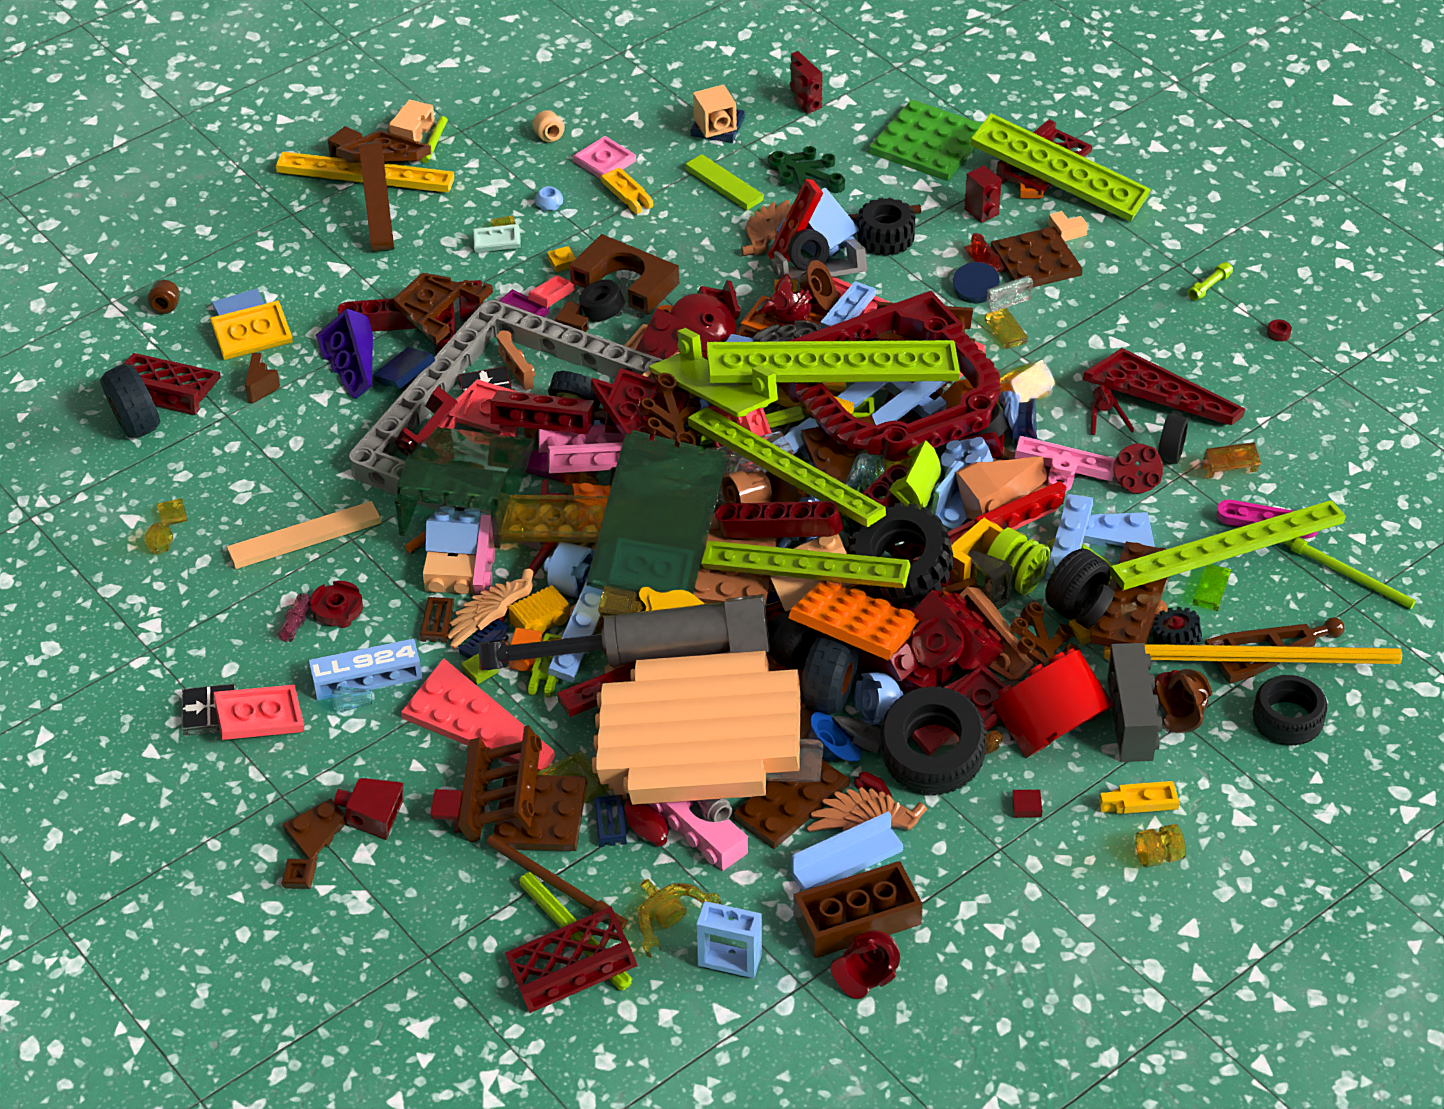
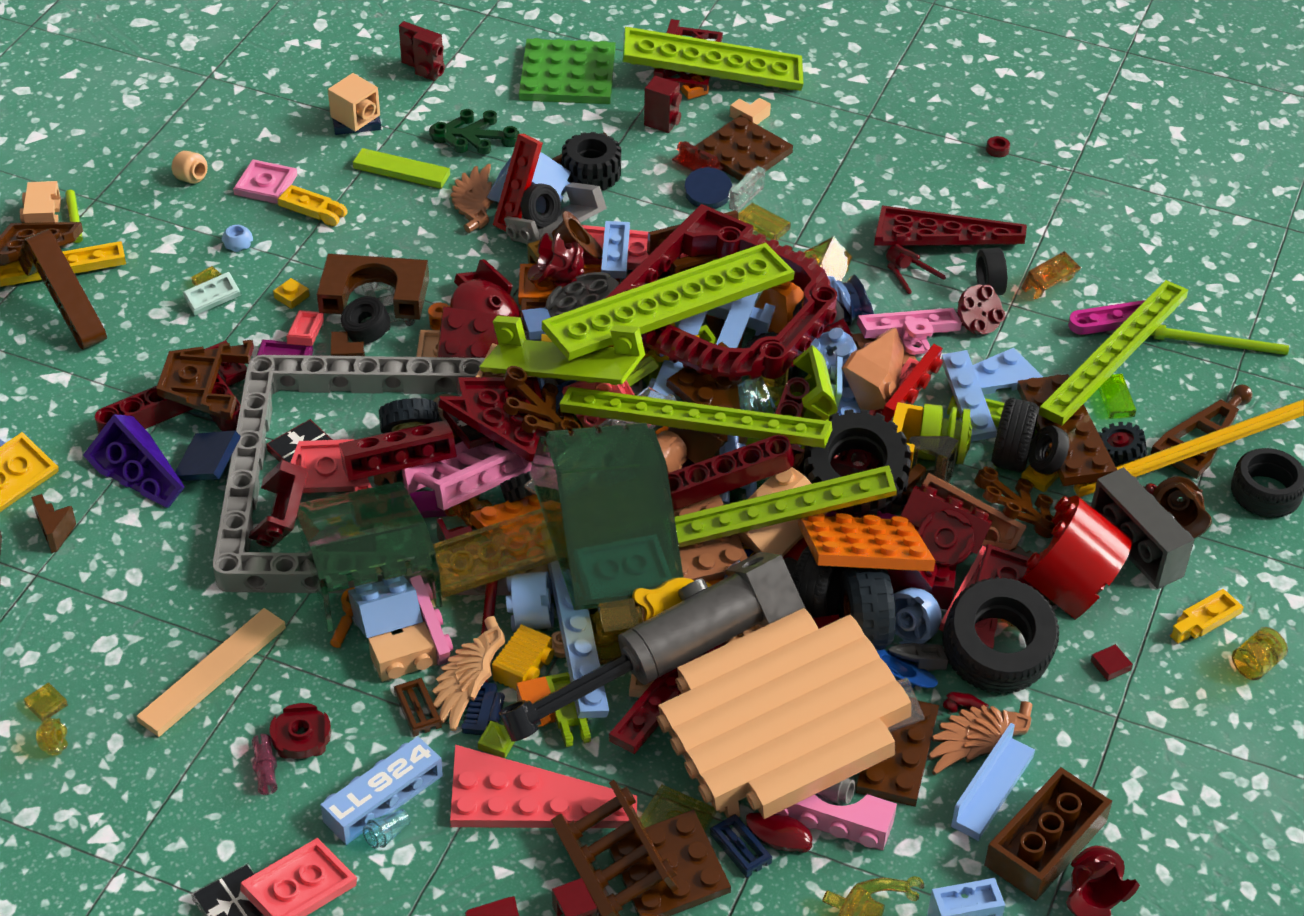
camera: 30 degrees left, 0 degrees up
nougat plate [497,331,535,391] -> none
lime bar [1187,262,1233,301] -> none
none -> dark grey tile [678,578,708,601]

